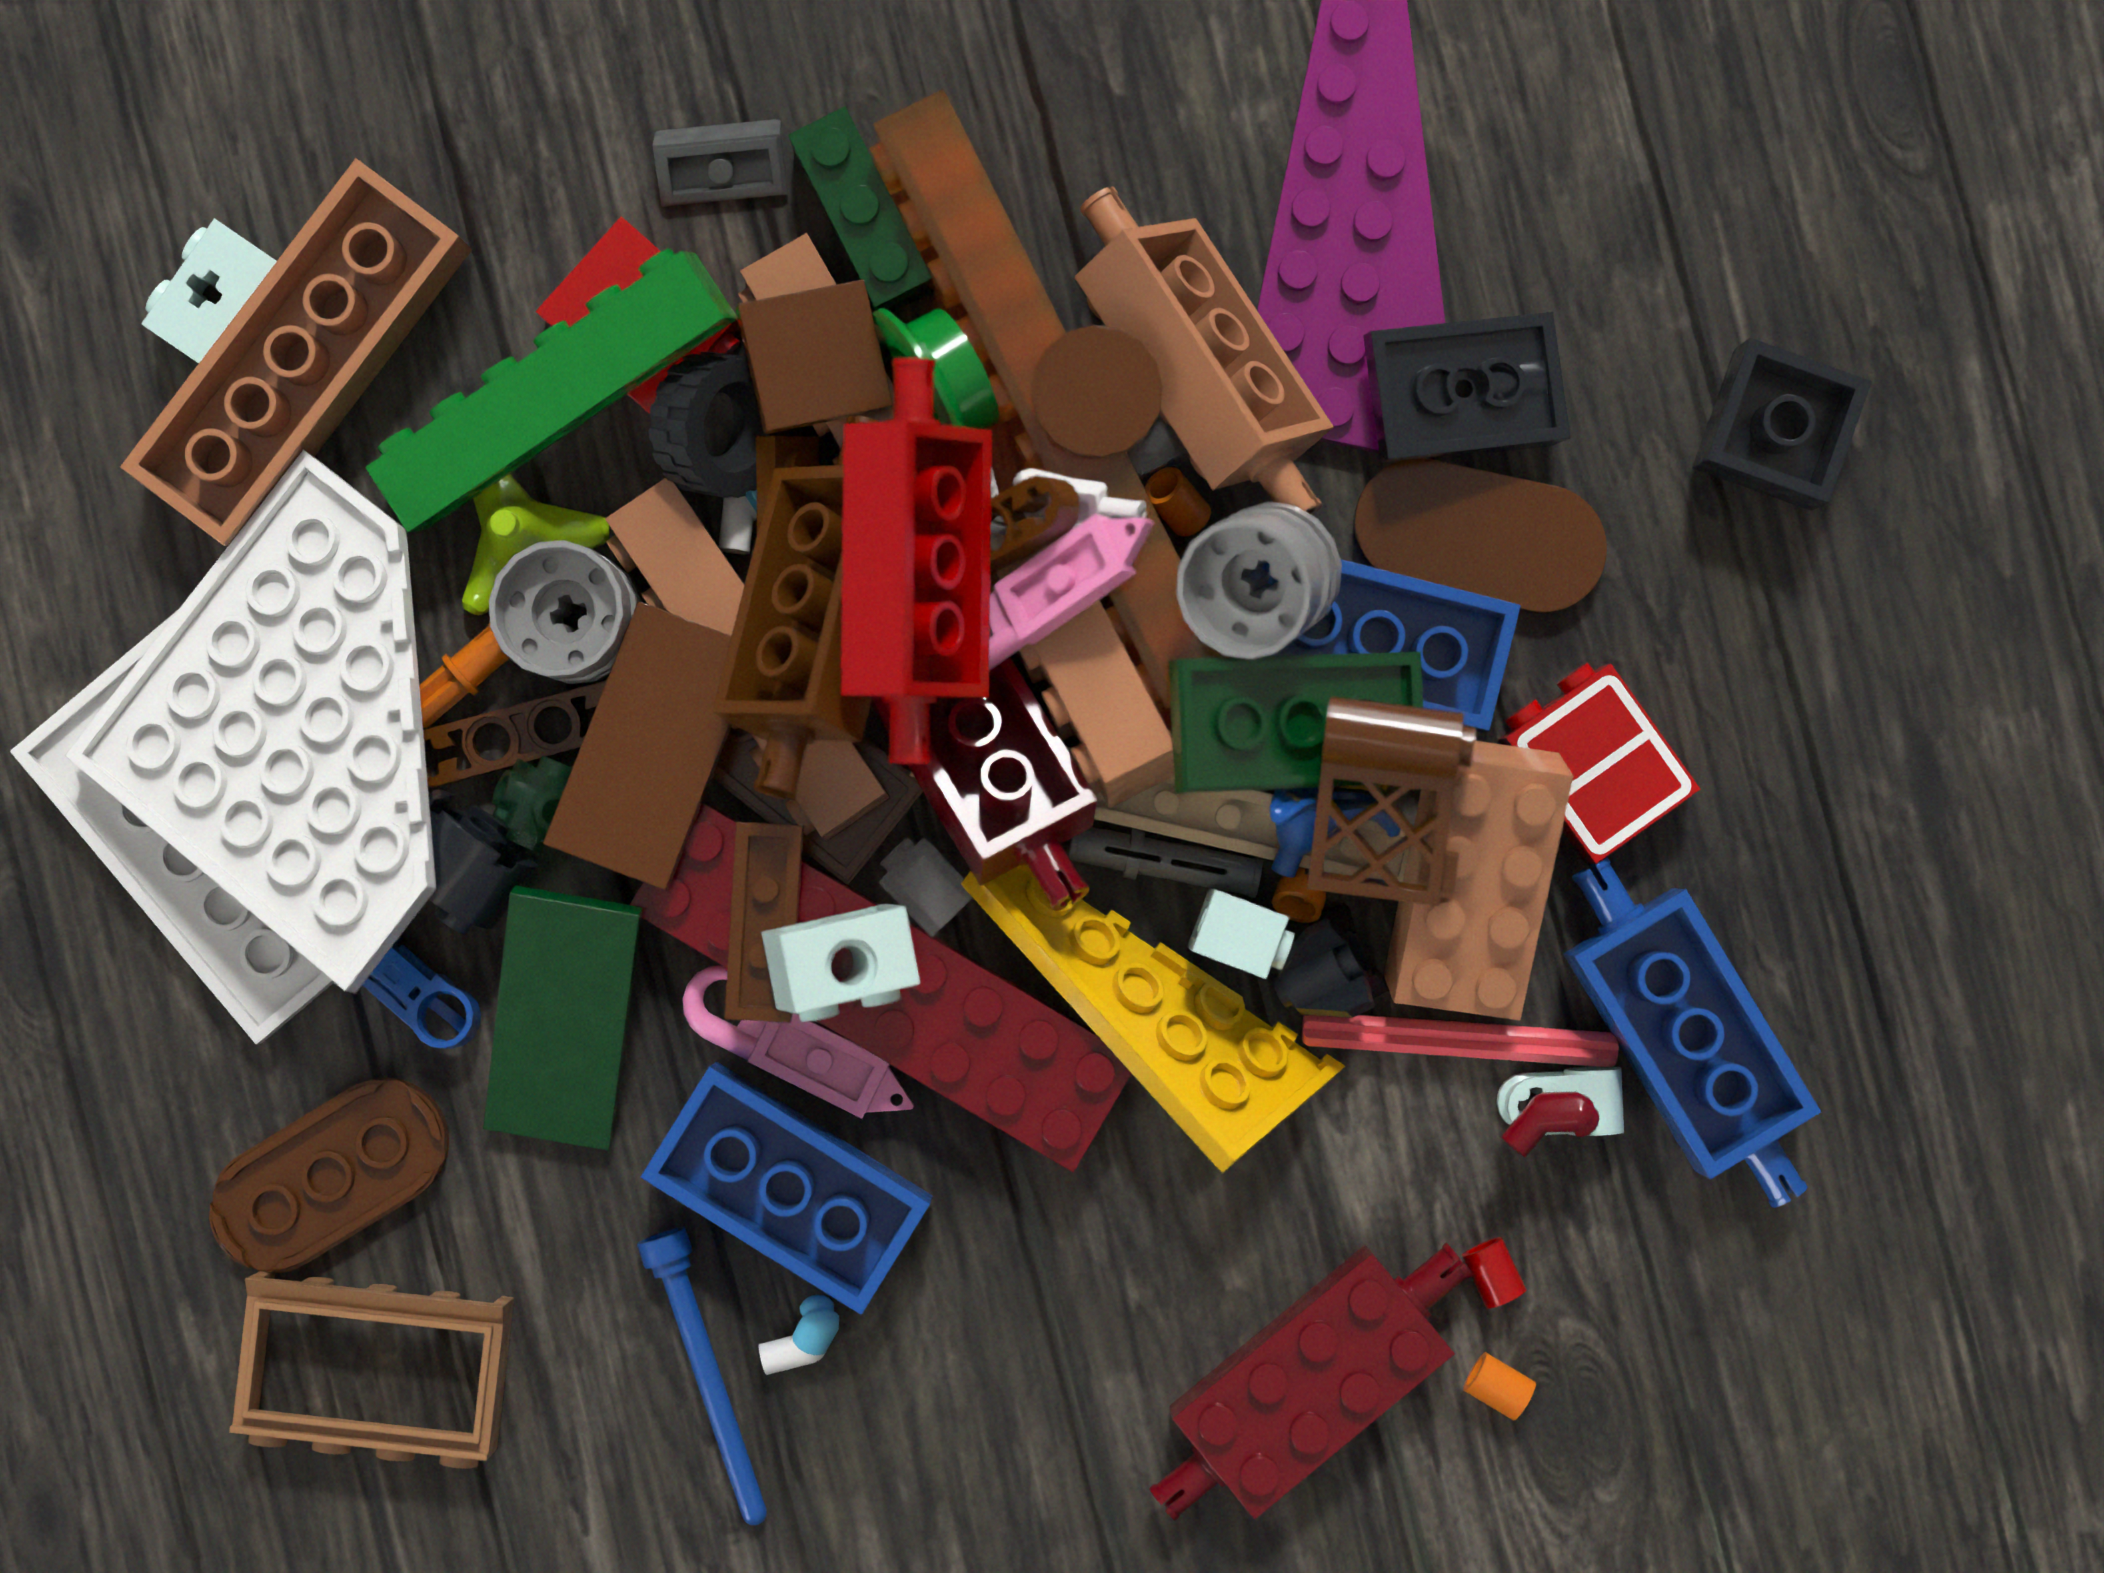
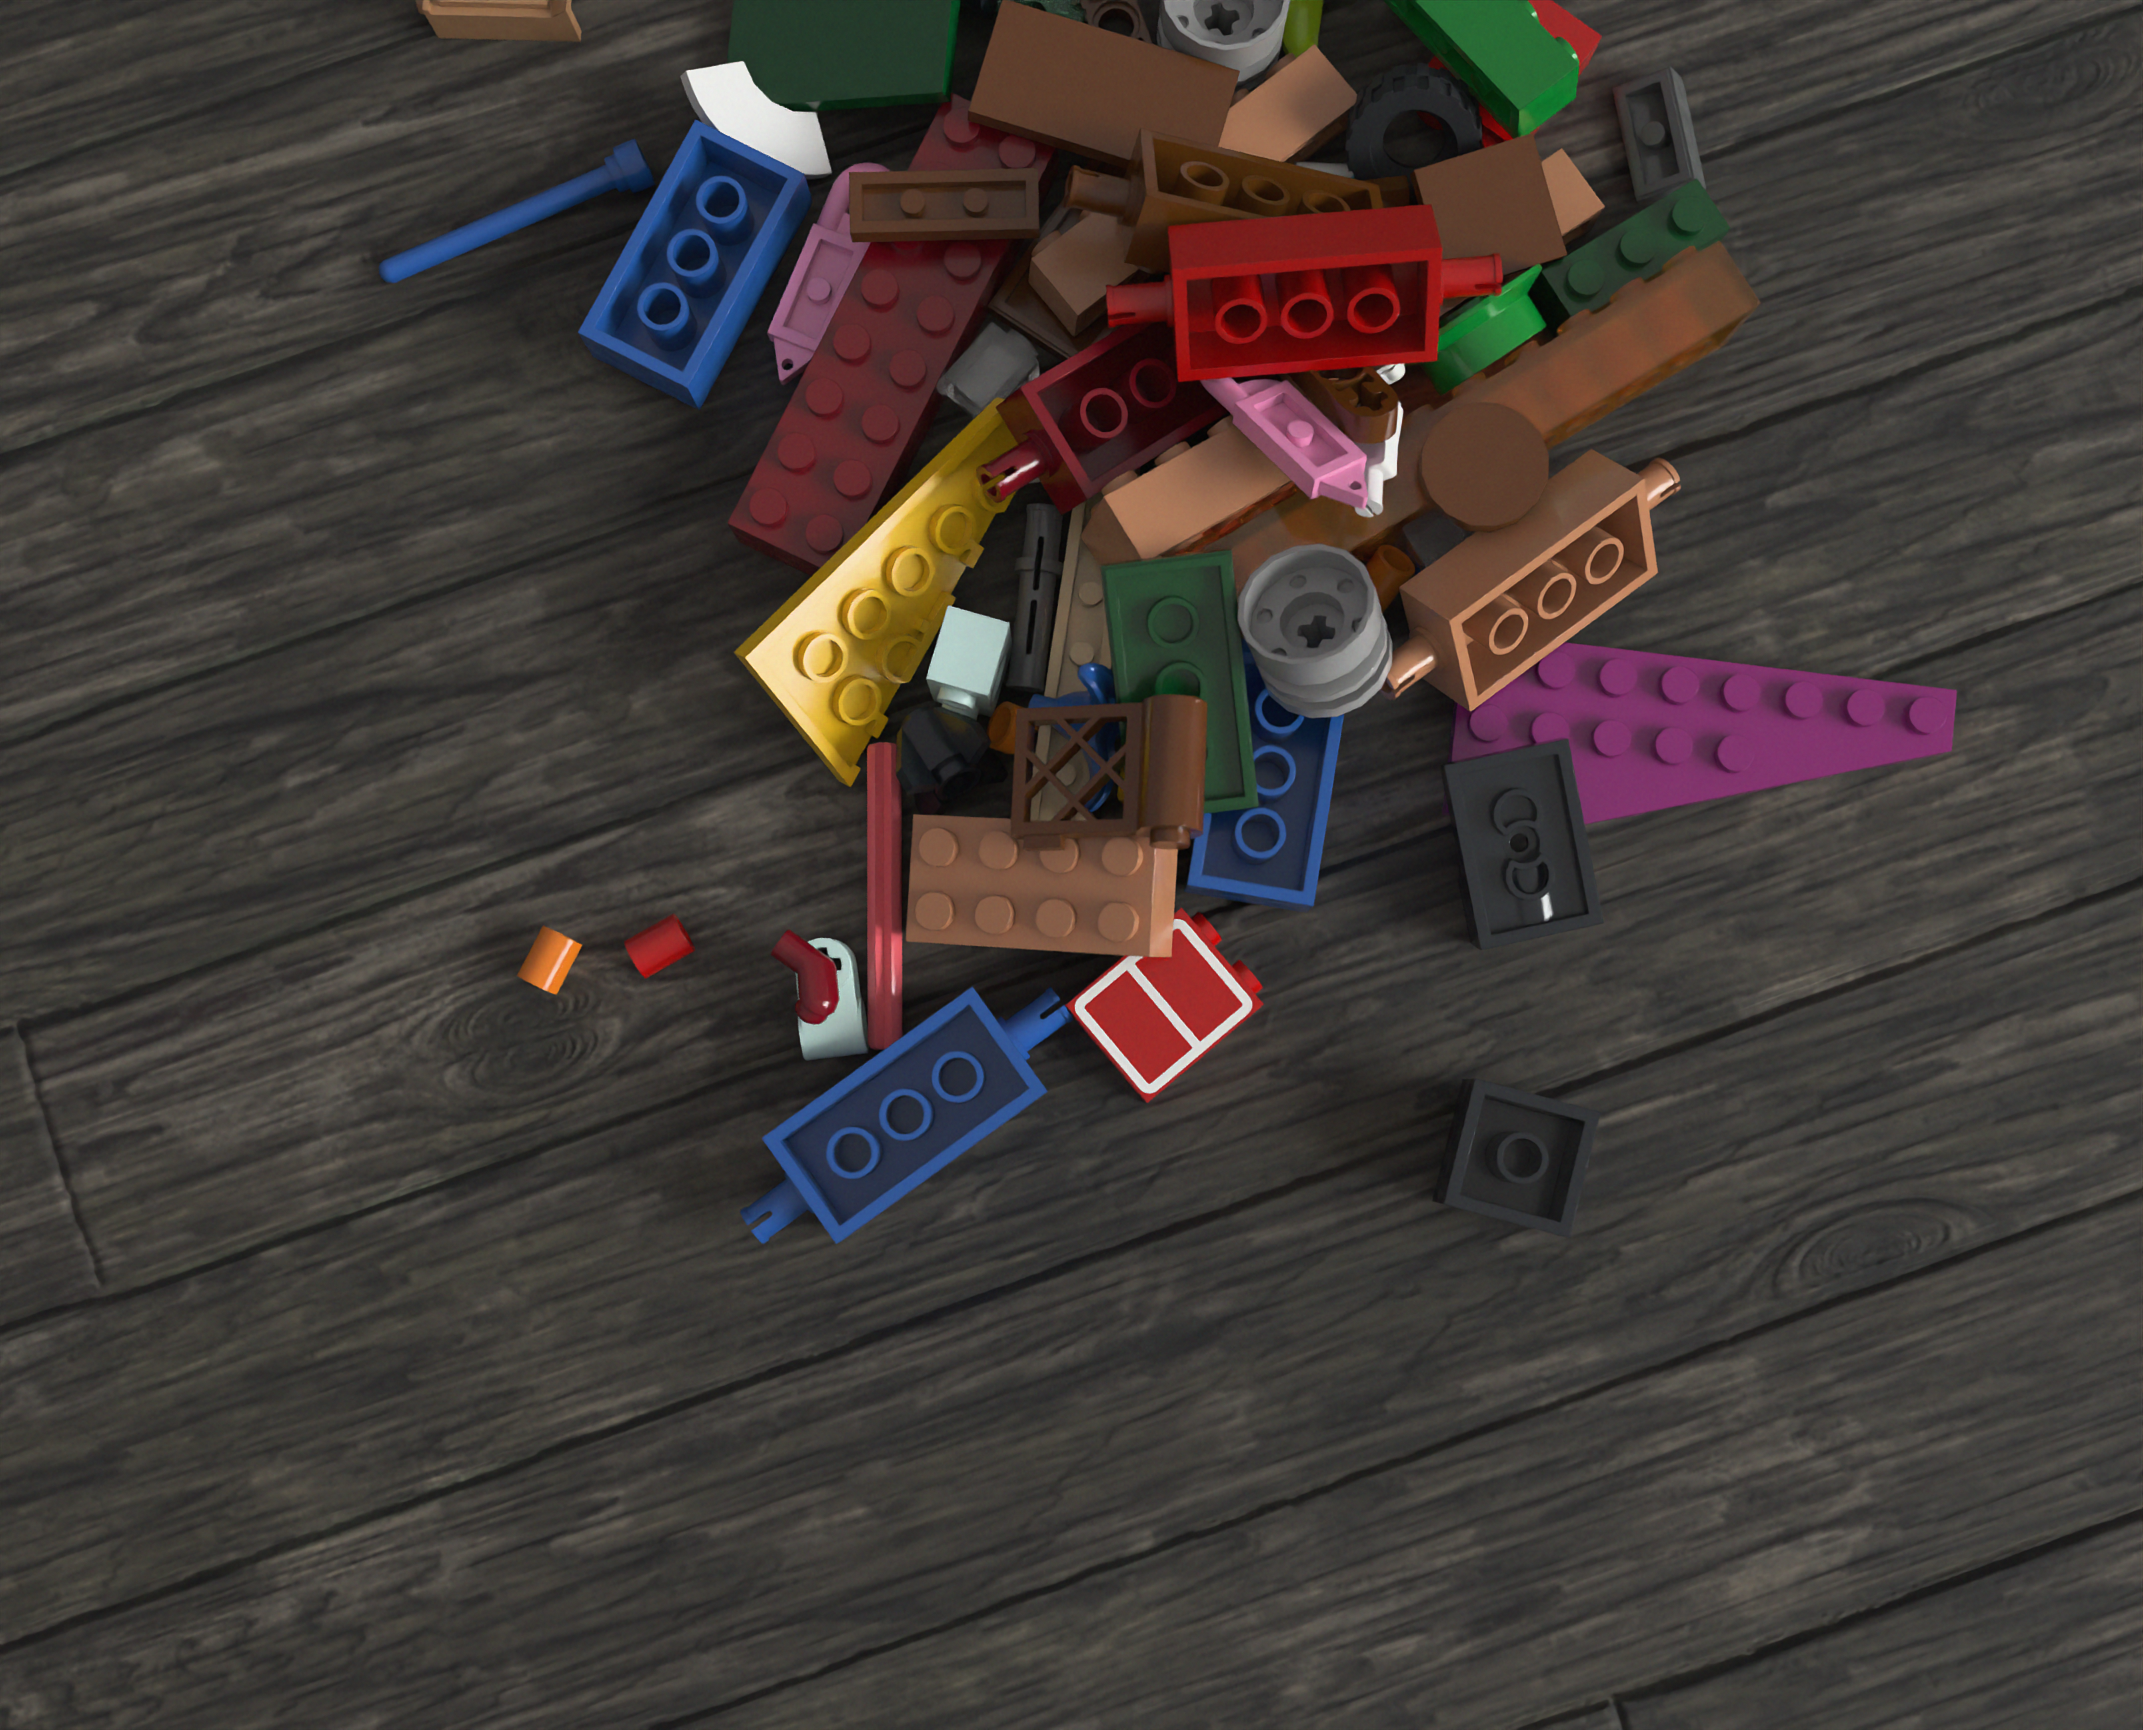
camera: 85 degrees right, 5 degrees down
arm [759,1295,839,1375] -> none
light aqua brick [762,904,920,1022] -> none
dark red brick [1149,1242,1473,1521] -> none
reddish brown tile [1353,458,1607,613] -> none
none -> white tile [680,61,832,179]

